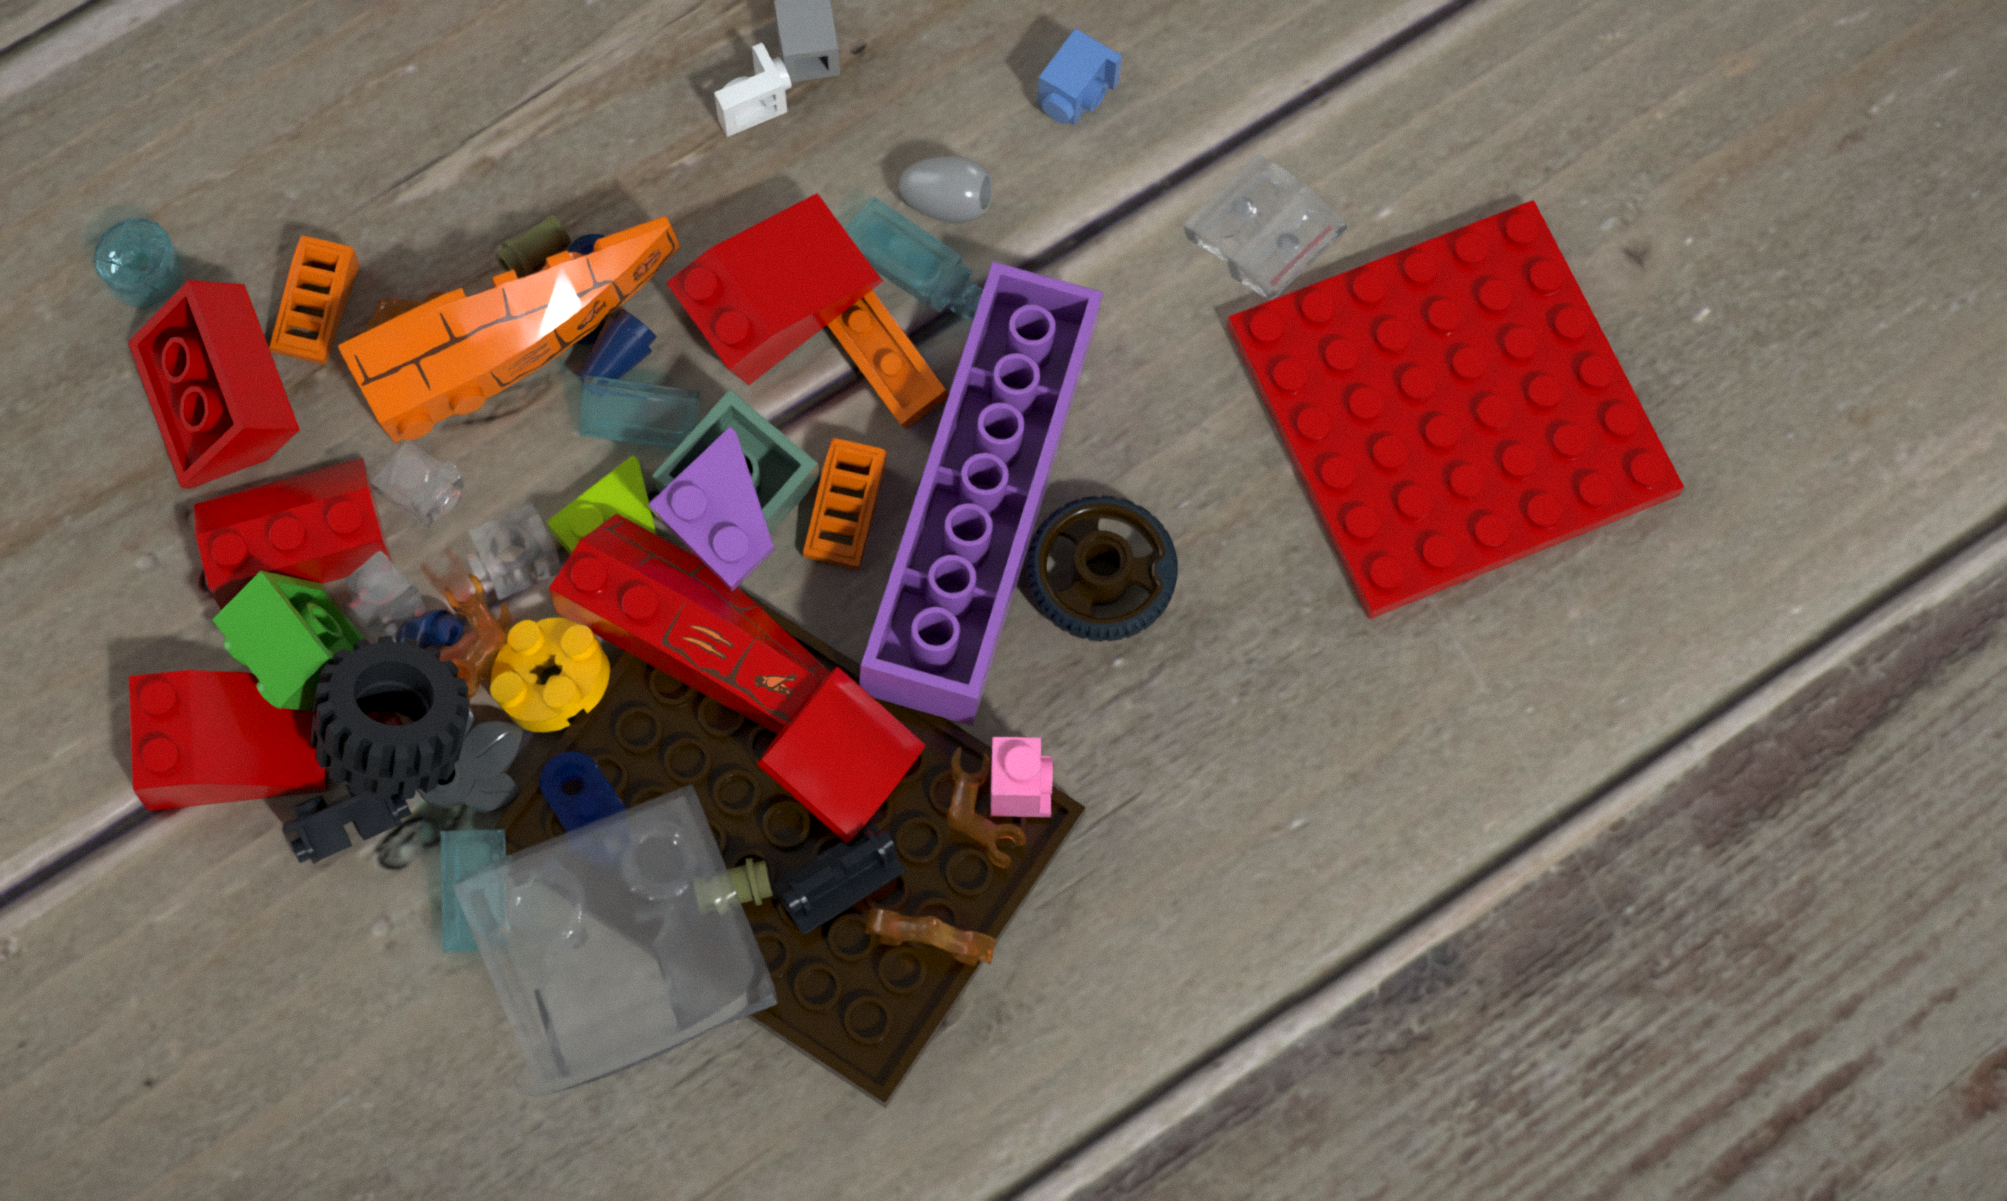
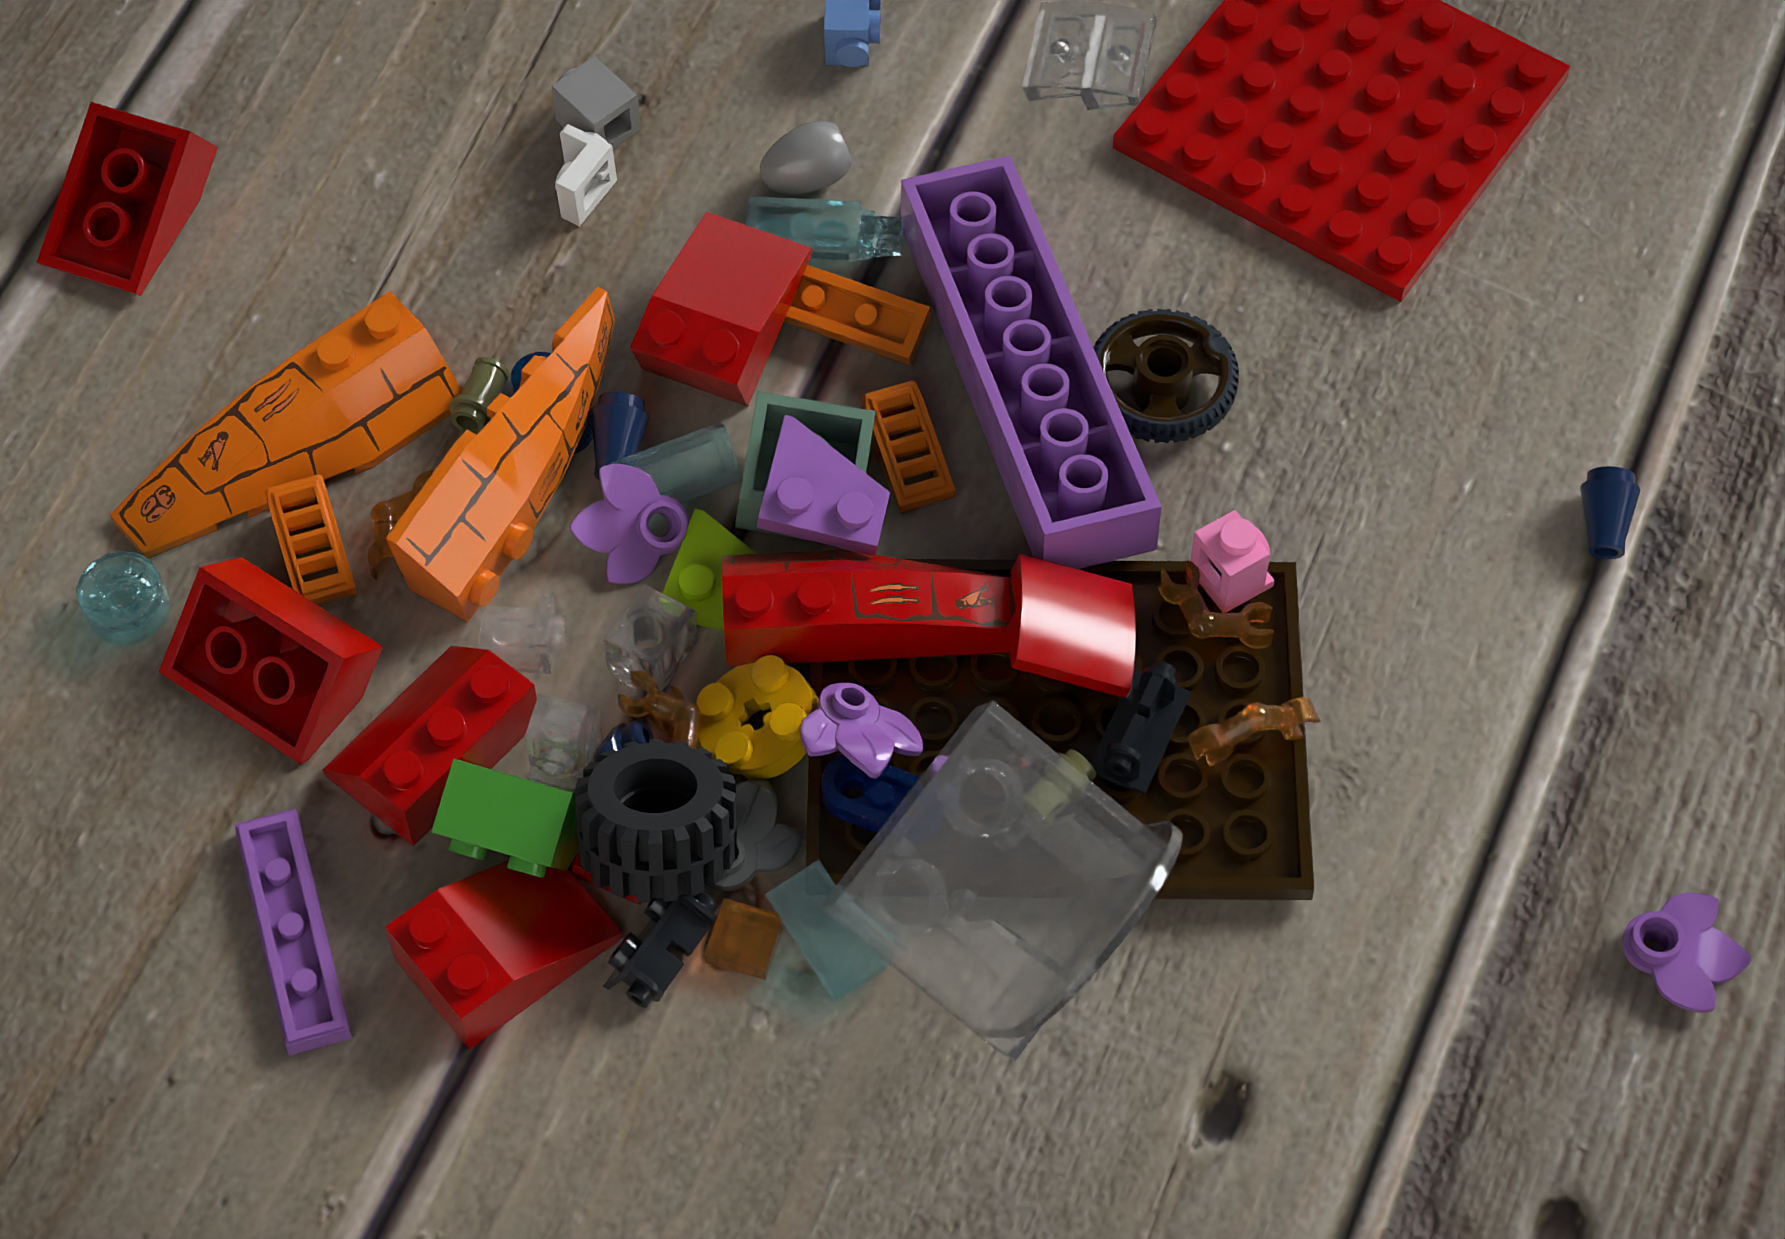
camera: 30 degrees left, 10 degrees down
none -> orange wedge [110,291,462,559]
none -> medium lavender tile [234,808,352,1056]
none -> medium lavender plate [569,464,689,584]
none -> clear orange tile [704,898,785,980]
none -> medium lavender plate [800,683,923,779]
none -> dark blue cone [1580,466,1640,559]

